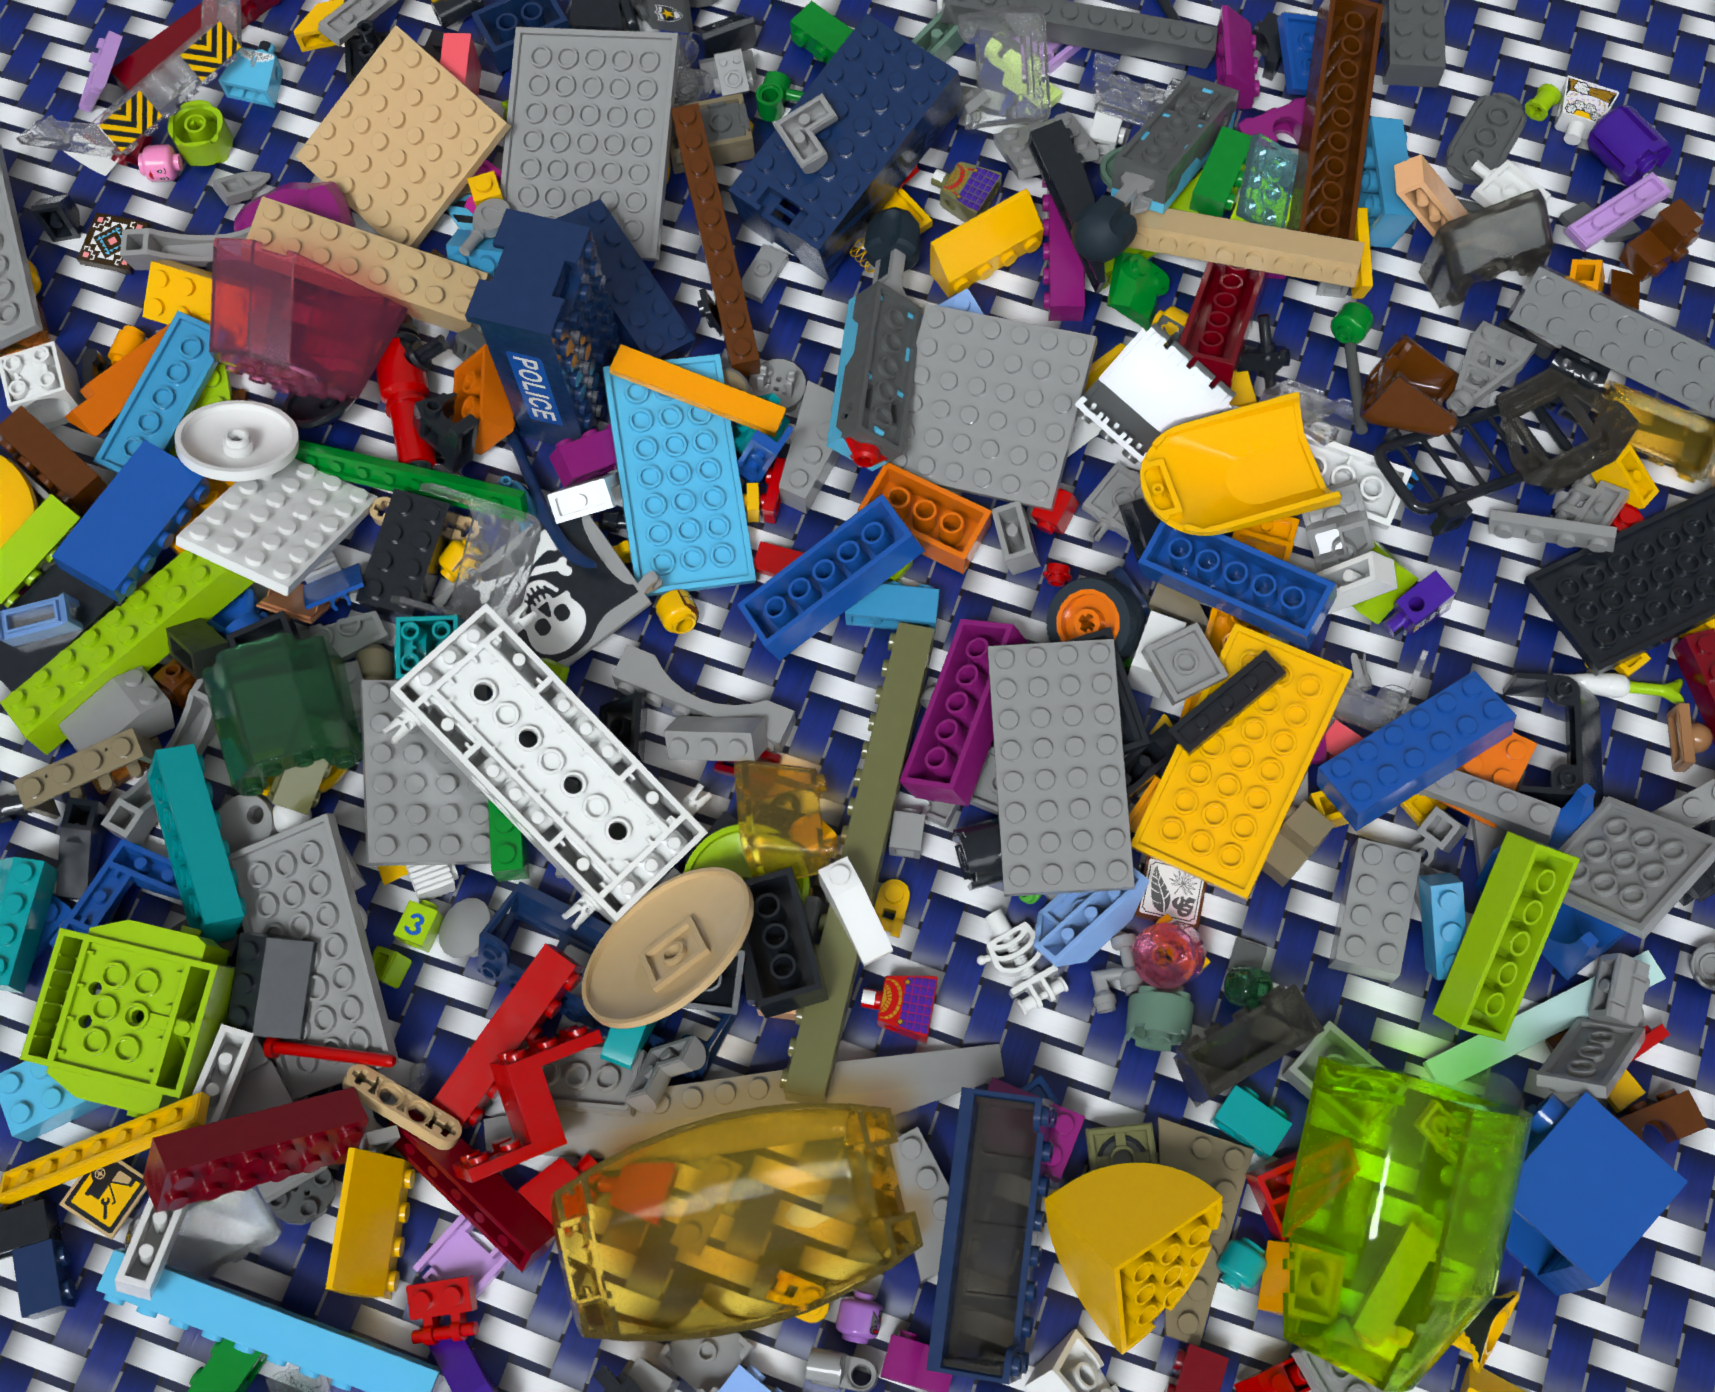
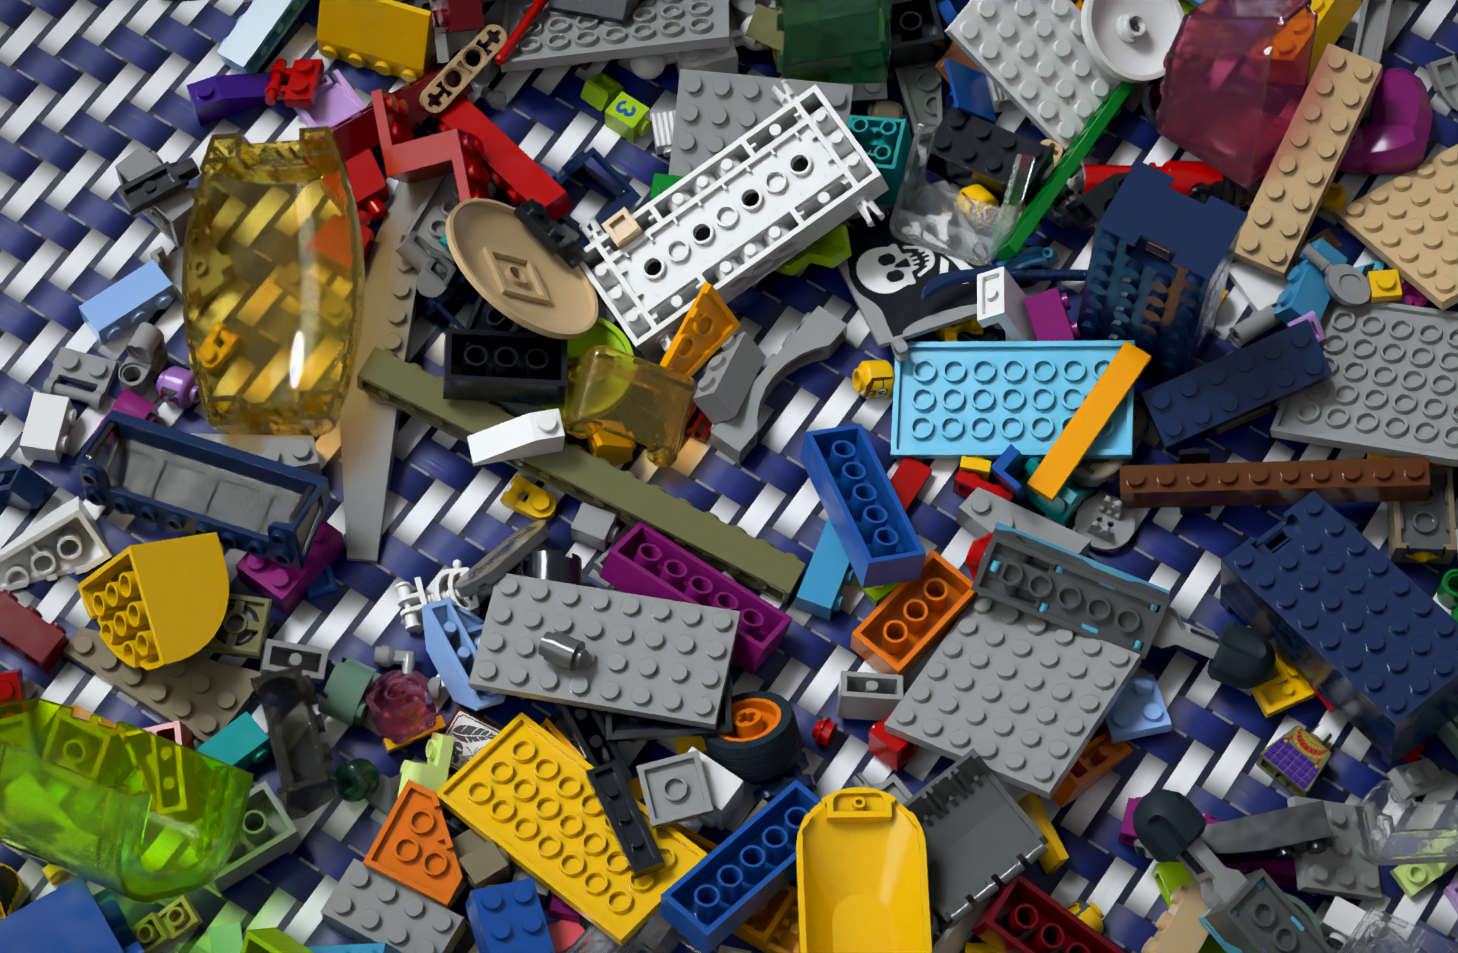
camera: 100 degrees right, 5 degrees down
light grey dish [439,898,495,958] -> none
black slope [599,692,648,766] -> none
light grey plate [741,244,789,303] -> none
light grey brick [773,93,838,174] -> none
torso [861,976,938,1043] -> none
yellow slope [930,188,1044,298] -> none
green slope [1107,252,1169,331] -> none
teal head [1216,1237,1267,1291] -> none
none -> light grey brick [259,639,329,684]
none -> orange plate [363,779,463,908]
none -> yellowish green plate [389,732,455,813]
none -> dark grey tile [454,519,551,597]
none -> black hinge [513,198,588,269]
none -> dark grey brick [538,631,588,671]
none -> tan tile [601,207,644,249]
none -> light orange wing [659,282,741,388]

